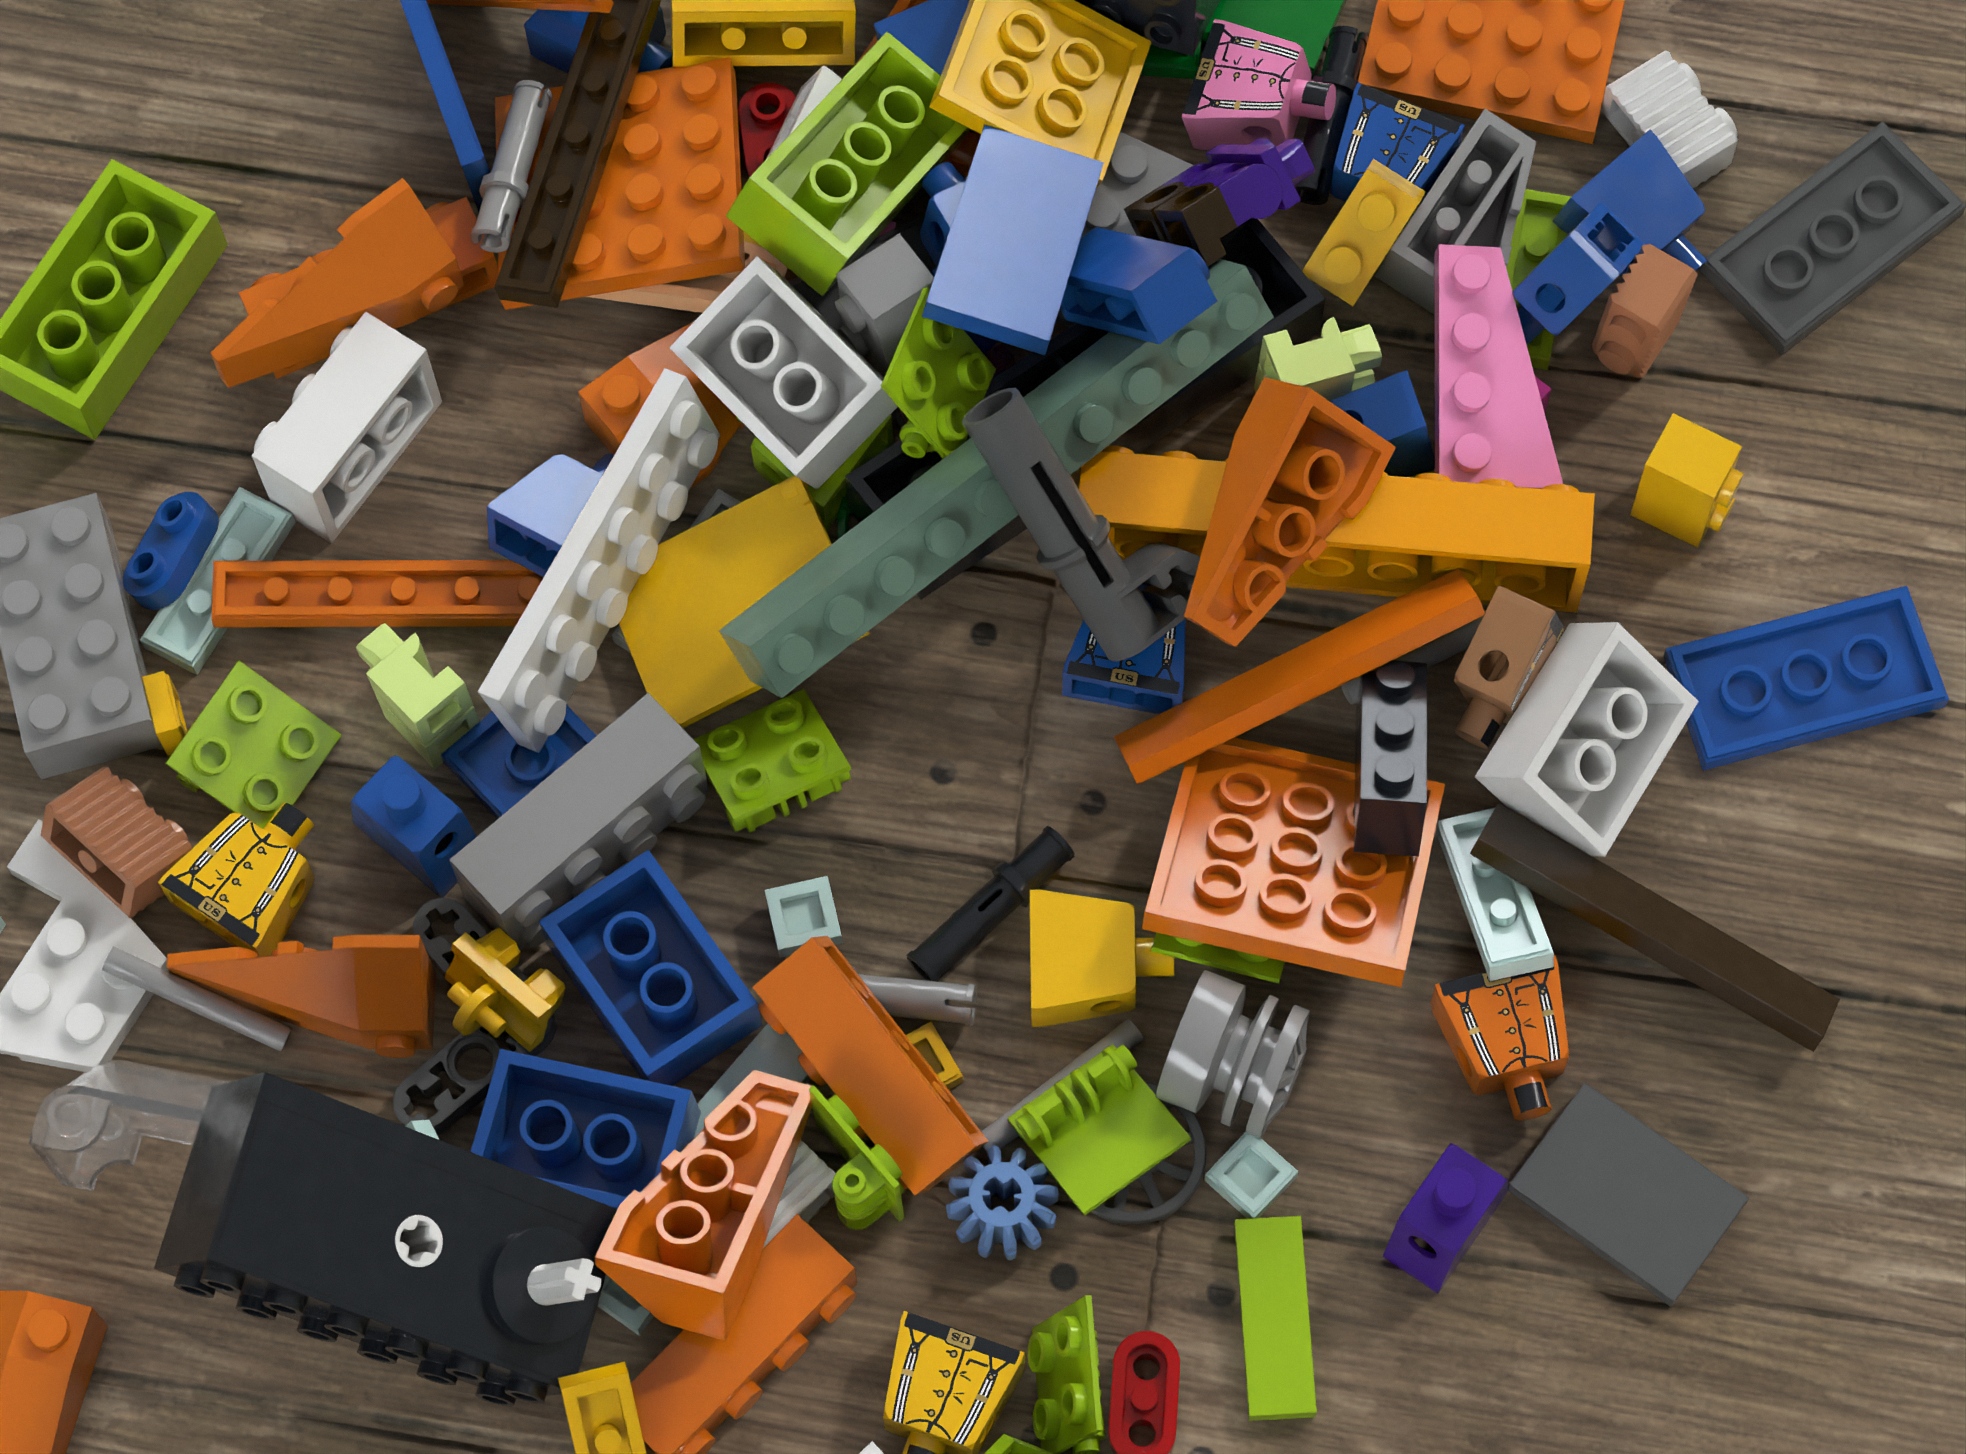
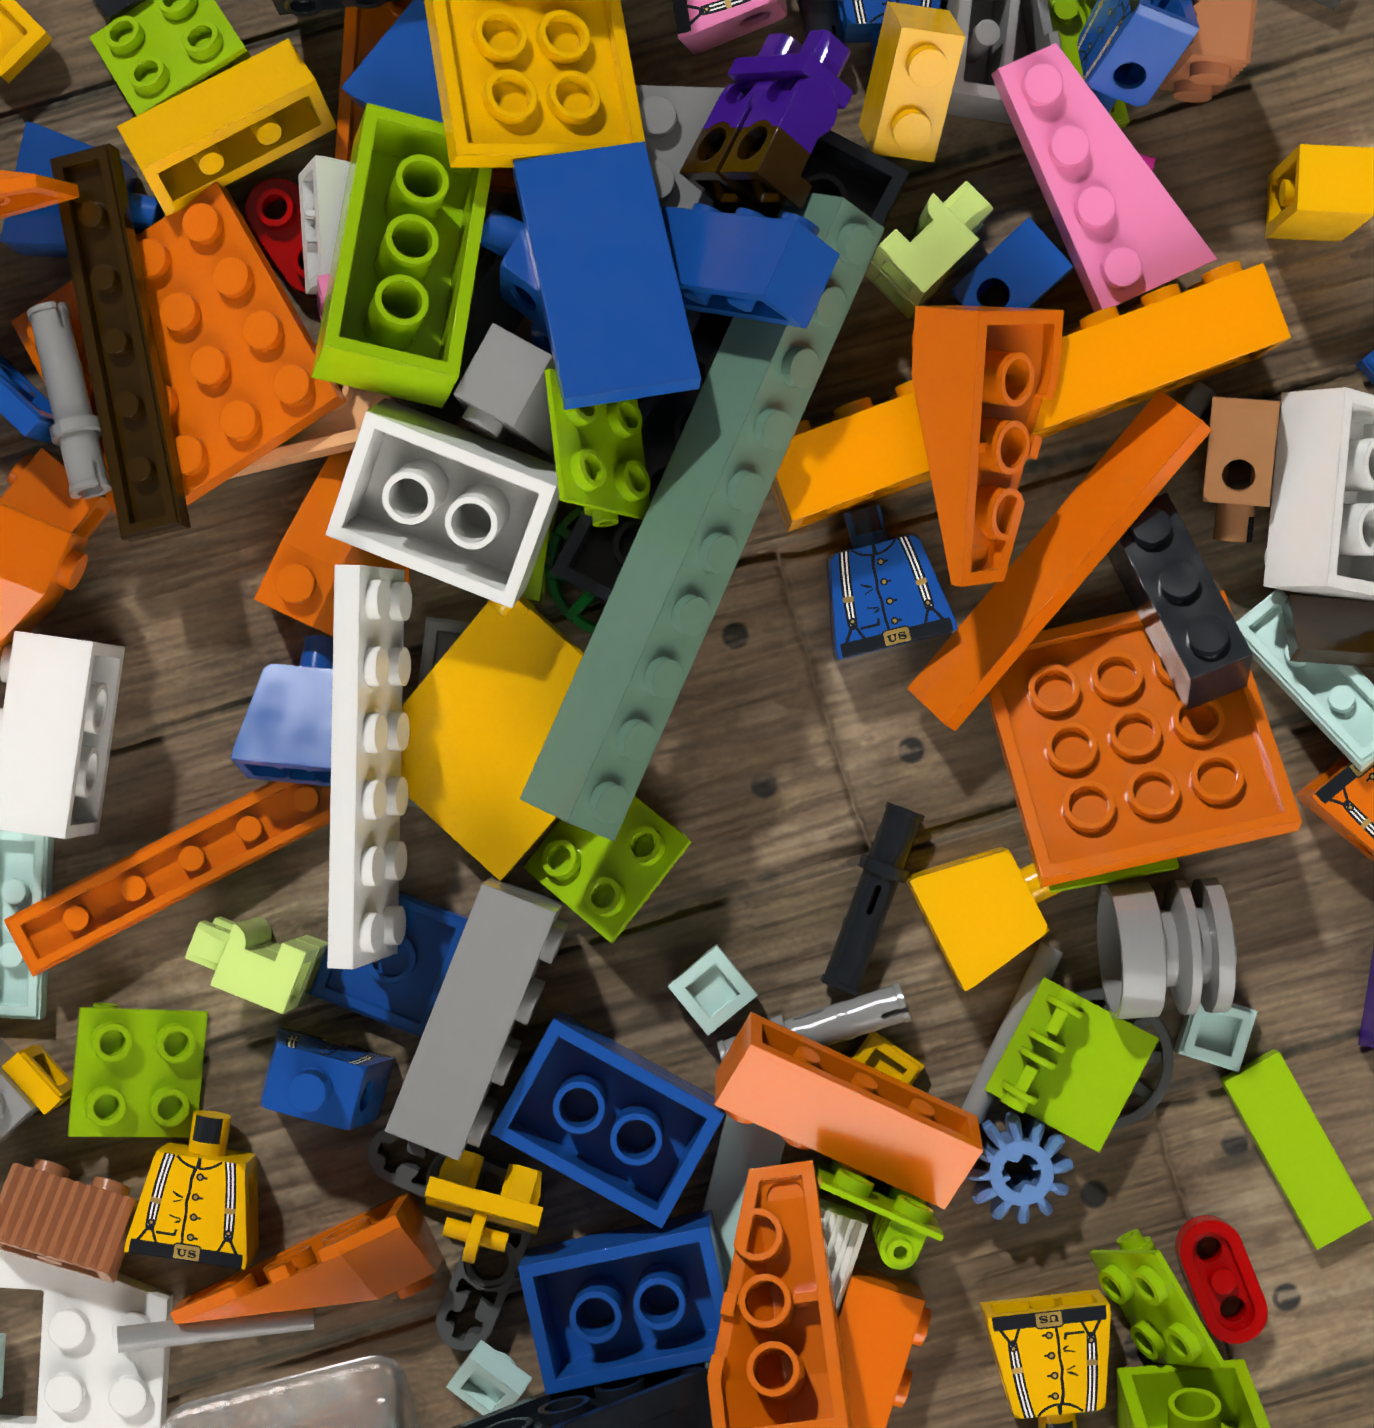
camera: 25 degrees left, 20 degrees up
dark grey piece [962,388,1200,661] -> none

